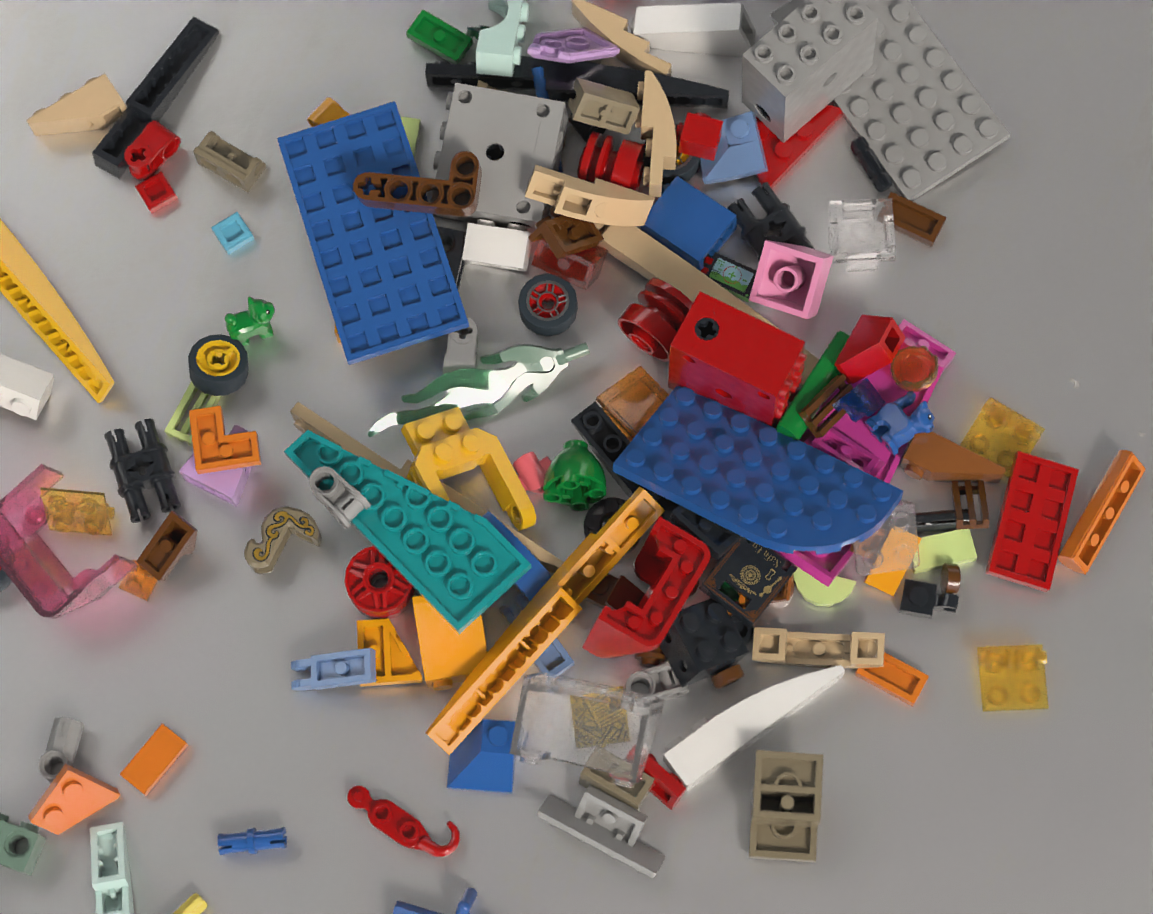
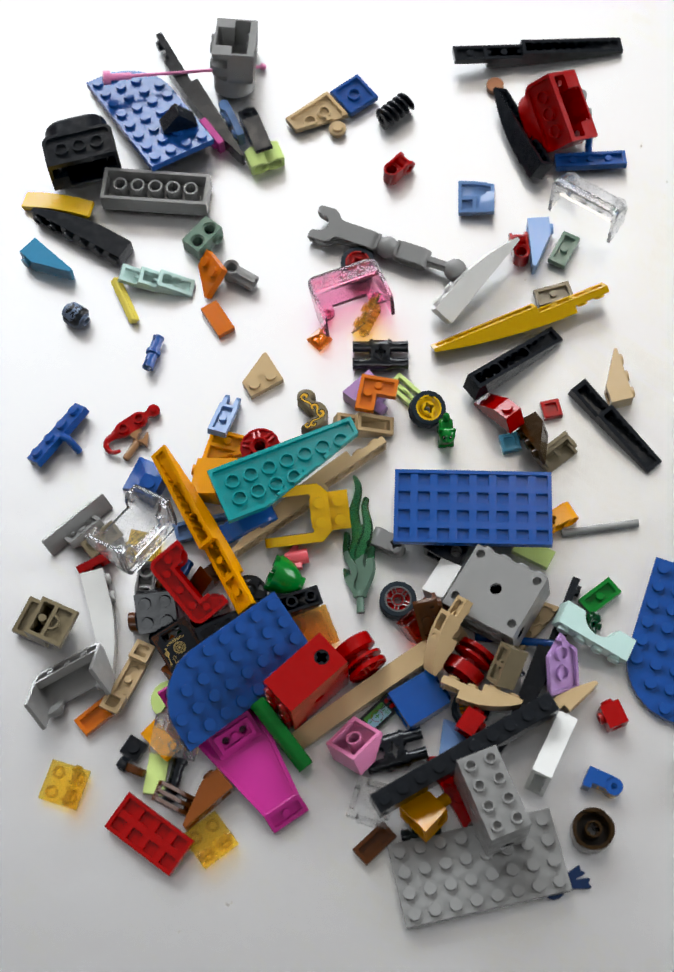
camera: 110 degrees right, 5 degrees down
red piece [124,120,181,181] -> none
reddish brown slope [136,511,198,581] -> none
light grey piece [309,466,371,529] -> none
reddish brown beam [353,151,482,217] -> none
reddish brown tile [799,374,861,438] -> none
clear blue slope [832,378,886,423] -> none
red slope [835,315,906,384] -> none
blue animal [865,391,935,456] -> none
clear orange hair [890,346,939,392] -> none
orange brick [1058,450,1146,575] -> none
none -> light grey windscreen [24,642,115,730]
none -> medium nougat bar [123,428,149,461]
none -> tan wing [242,352,284,399]
none -> tan slope [333,412,394,438]
none -> black brick [370,691,560,818]
none -> light orange torso [399,791,451,843]
none -> black slope [463,326,563,400]
none -> red slope [474,393,525,434]
none -> dark brown slope [516,412,548,465]
none -> light grey bar [561,519,639,537]

